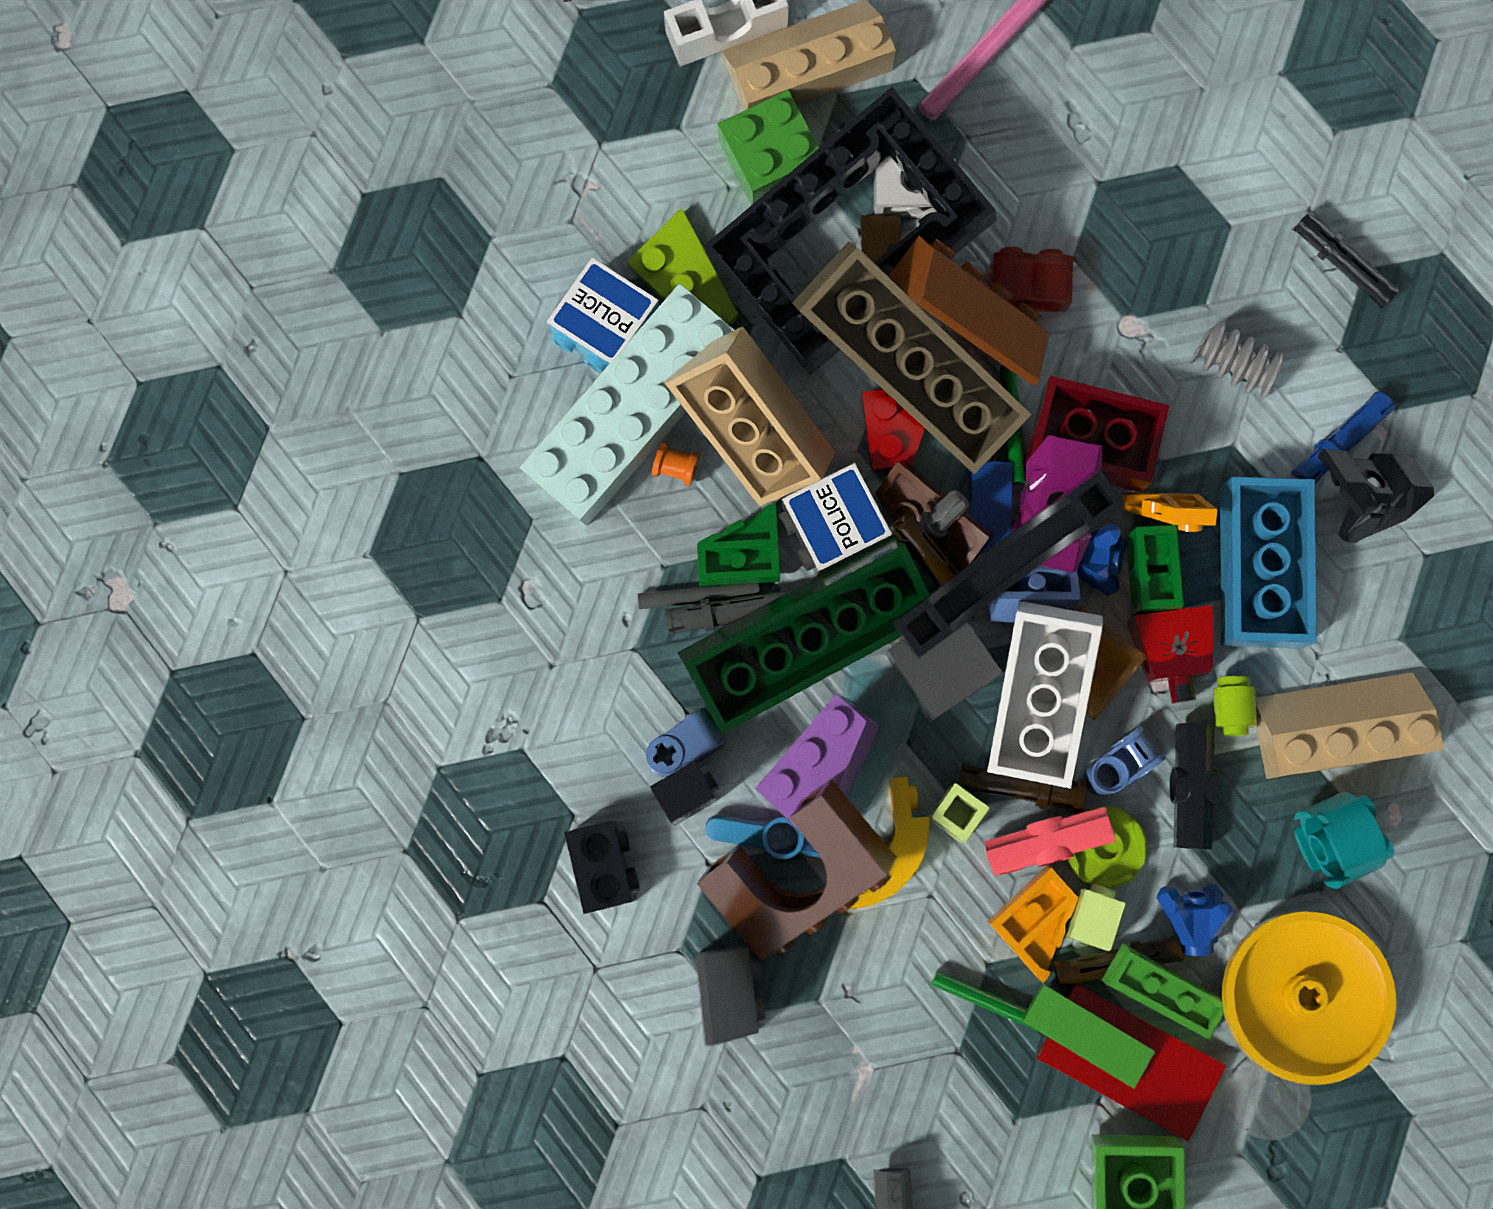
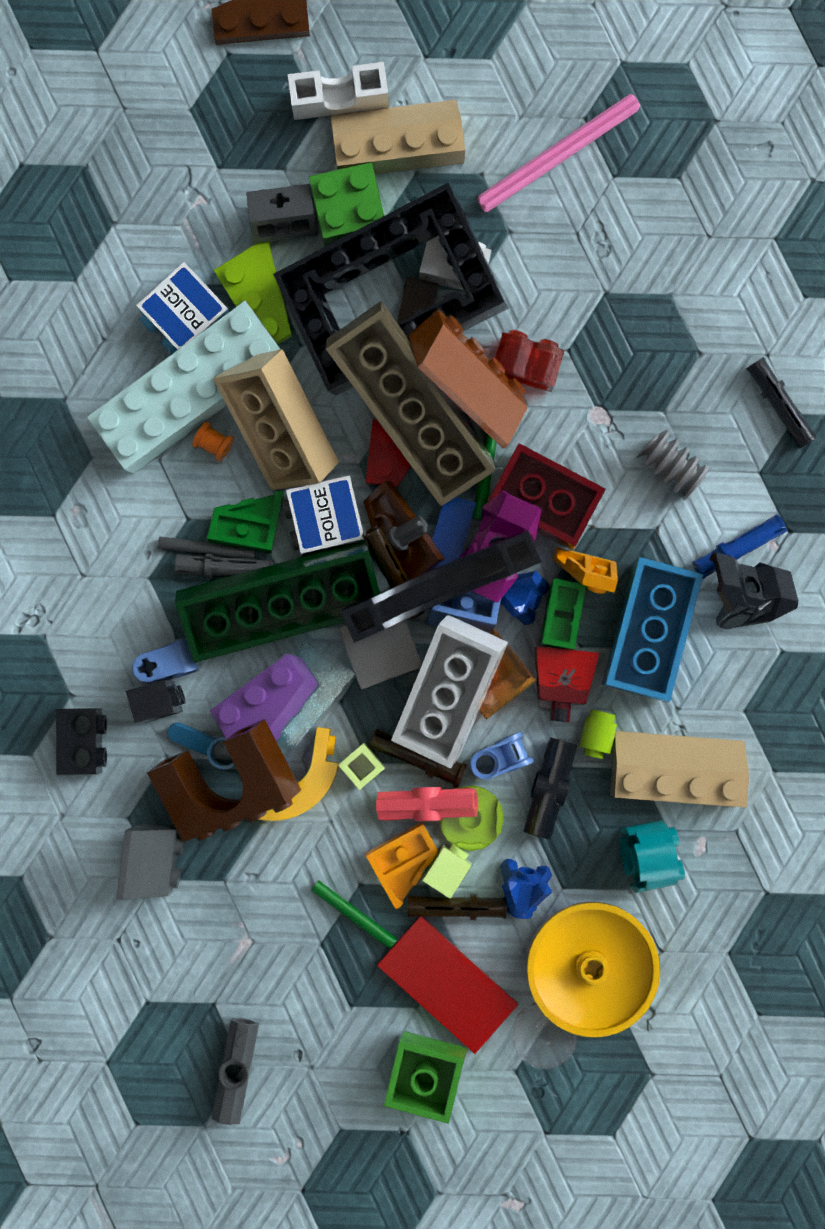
camera: 10 degrees right, 5 degrees up
bright green tile [1021,984,1155,1088] -> none
bright green tile [1102,943,1224,1040] -> none
none -> dark grey brick [246,184,317,243]

